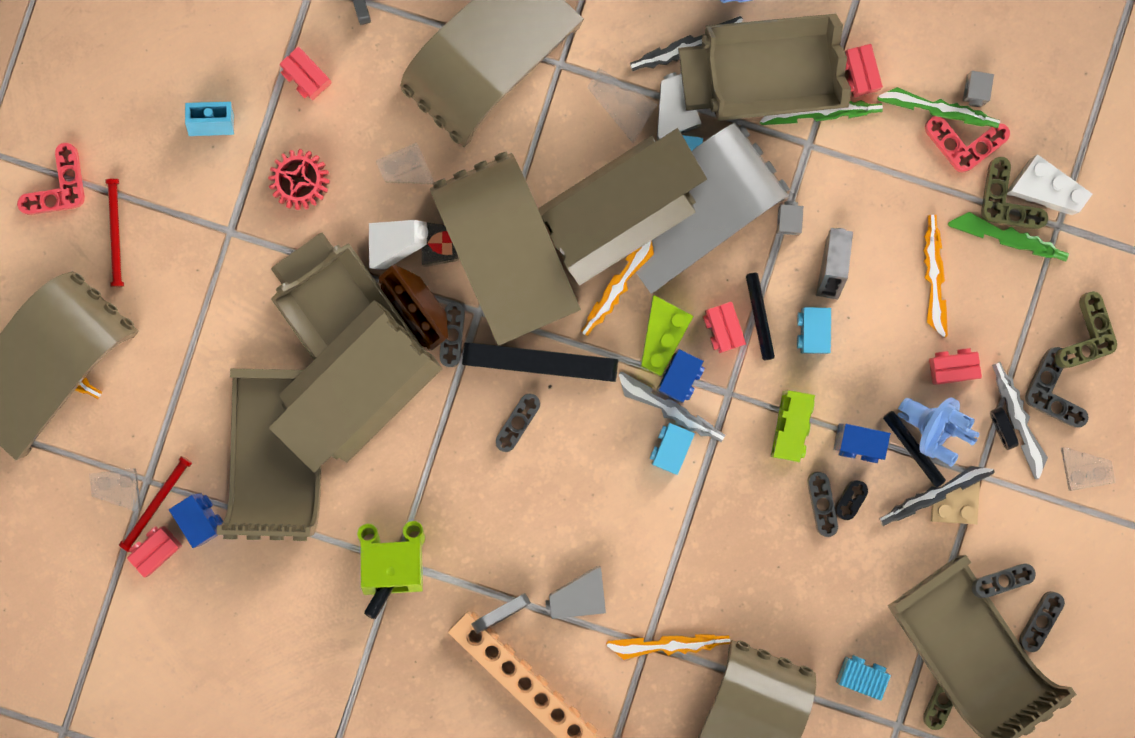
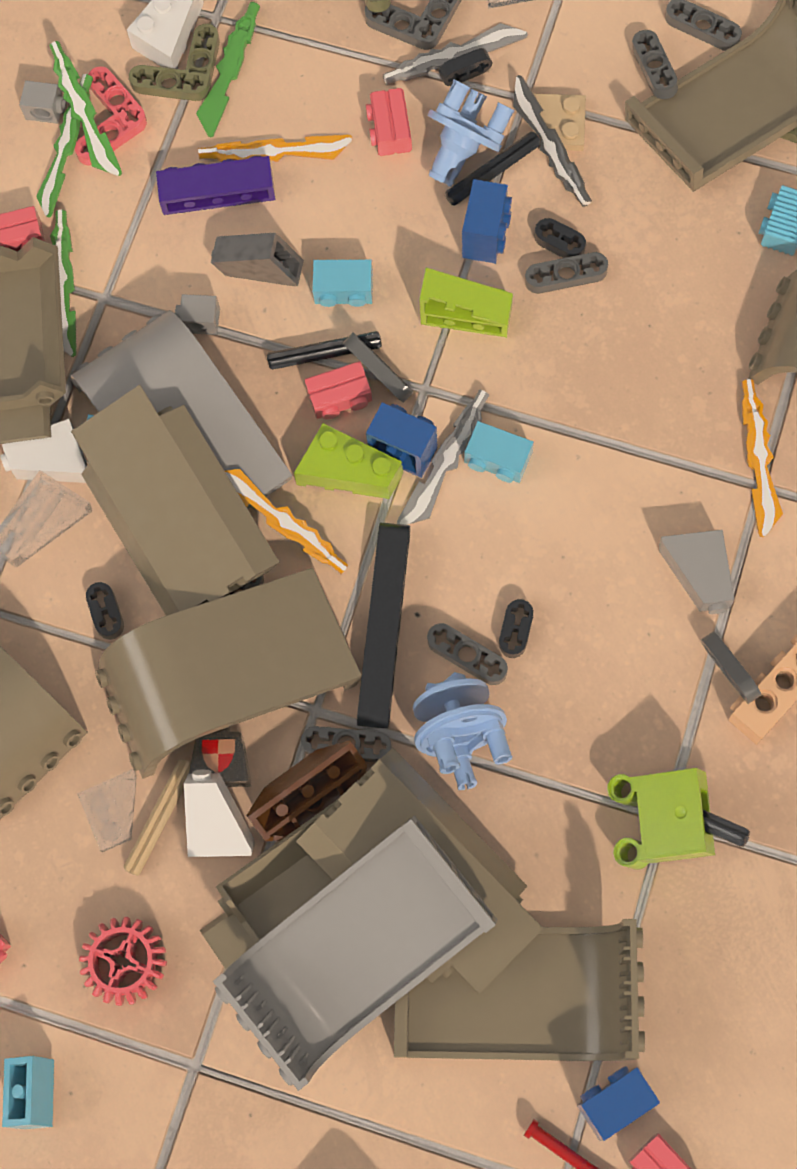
camera: 85 degrees left, 15 degrees down
none -> bright green sword [49,41,122,176]
none -> black beam [86,582,124,640]
none -> tan axle [124,759,194,876]
none -> dark purple brick [156,156,276,215]
none -> light grey panel [213,815,498,1091]
none -> dark grey beam [343,332,414,403]
none -> light blue piece [413,672,513,790]
none -> black beam [499,599,534,658]

